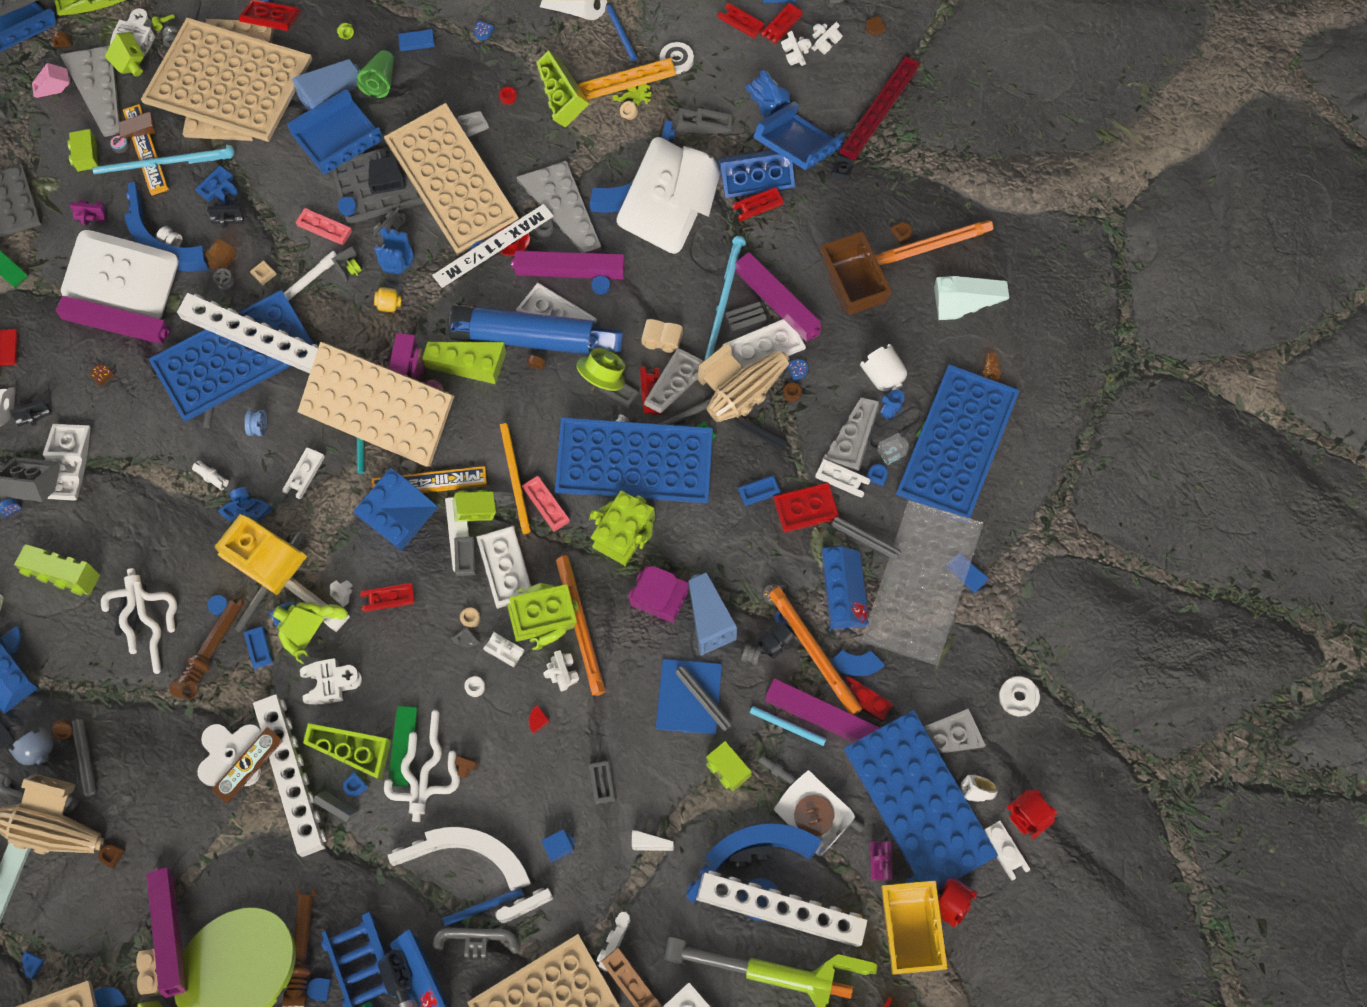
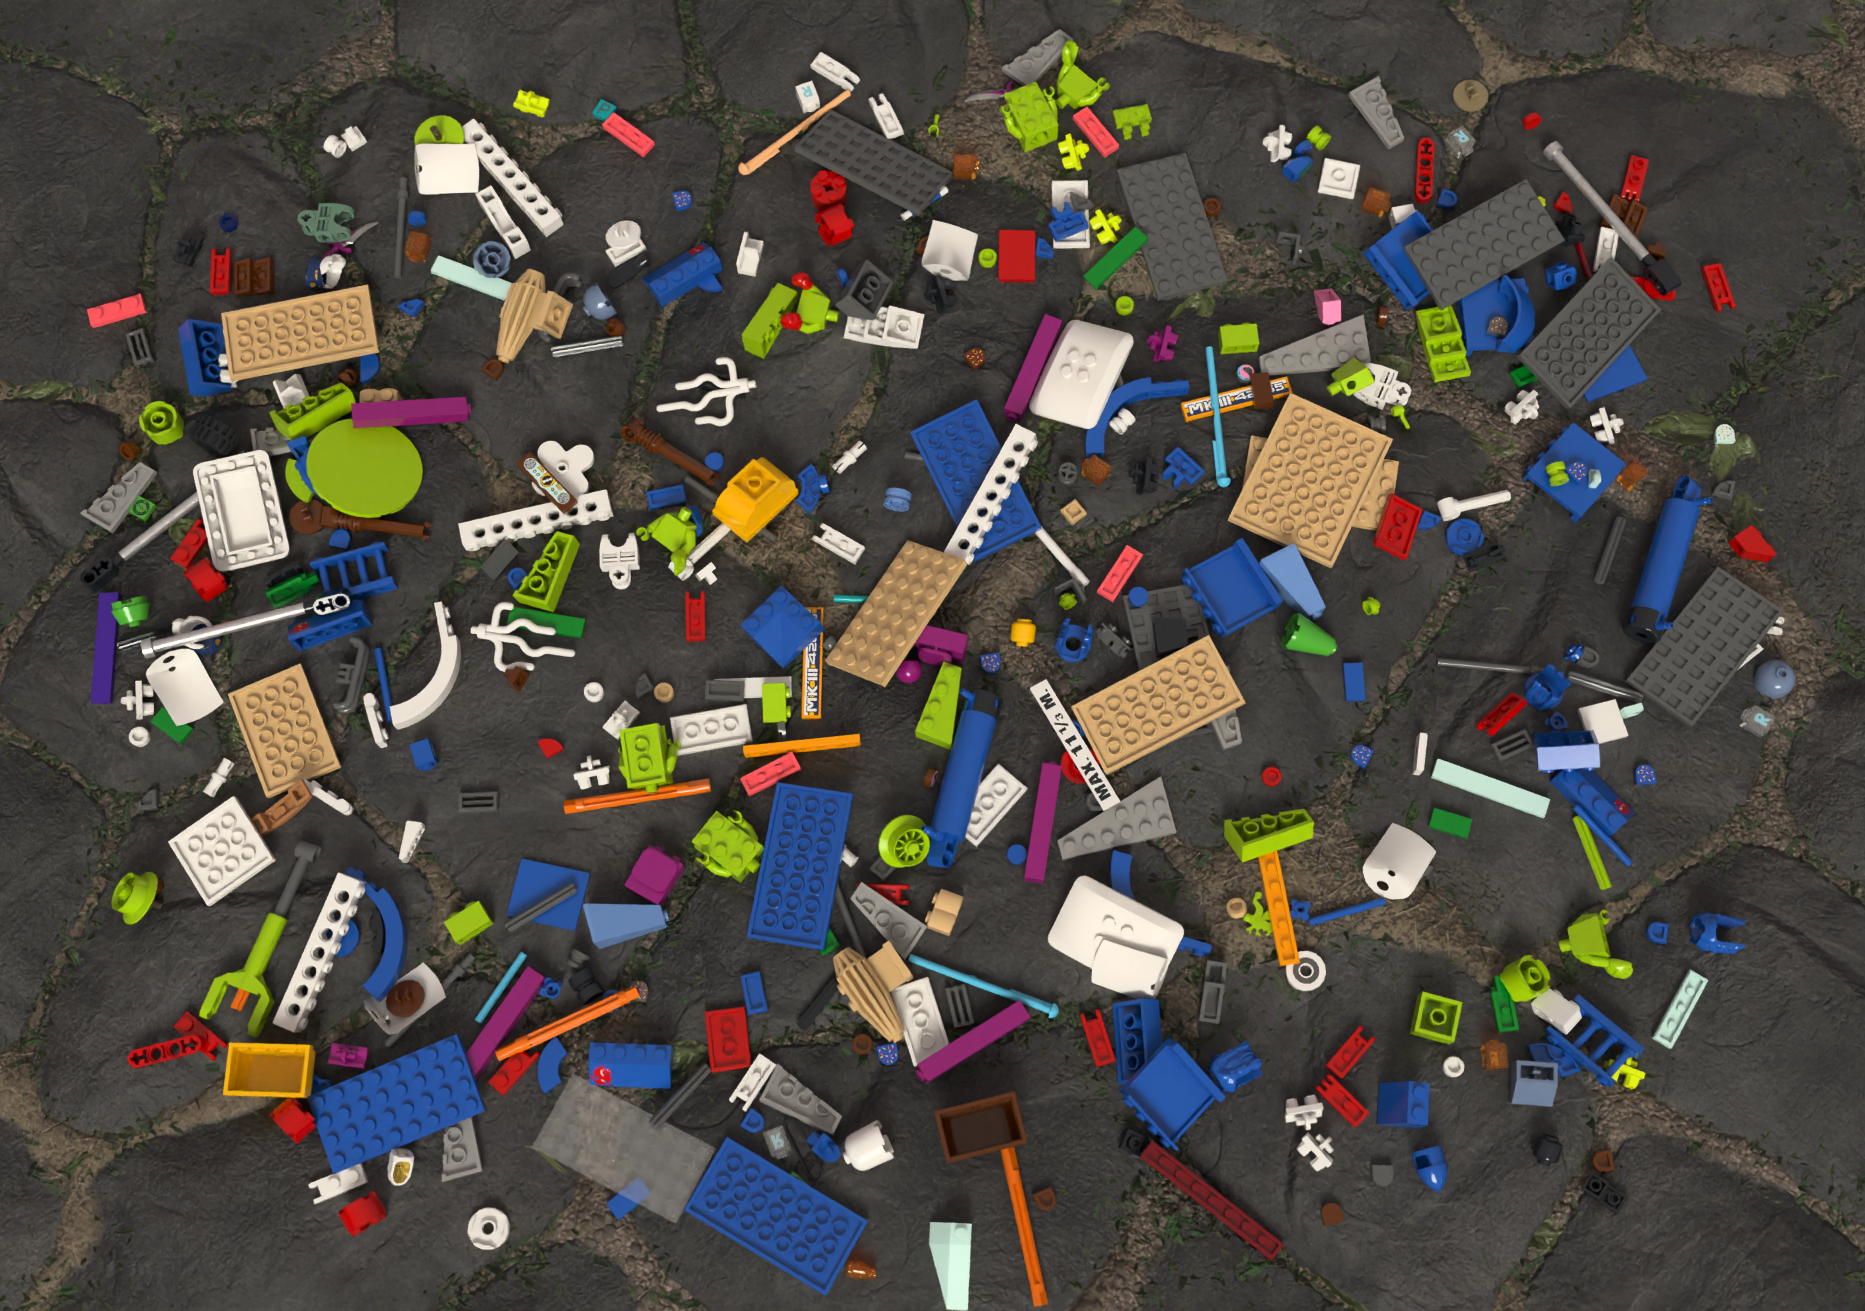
camera: 95 degrees right, 5 degrees up
none -> blue plate [539,977,562,1000]
none -> lime torso [780,271,839,334]
none -> blue tile [980,653,1001,674]
none -> lime tile [1115,296,1134,315]
none -> blue plate [1290,899,1311,921]

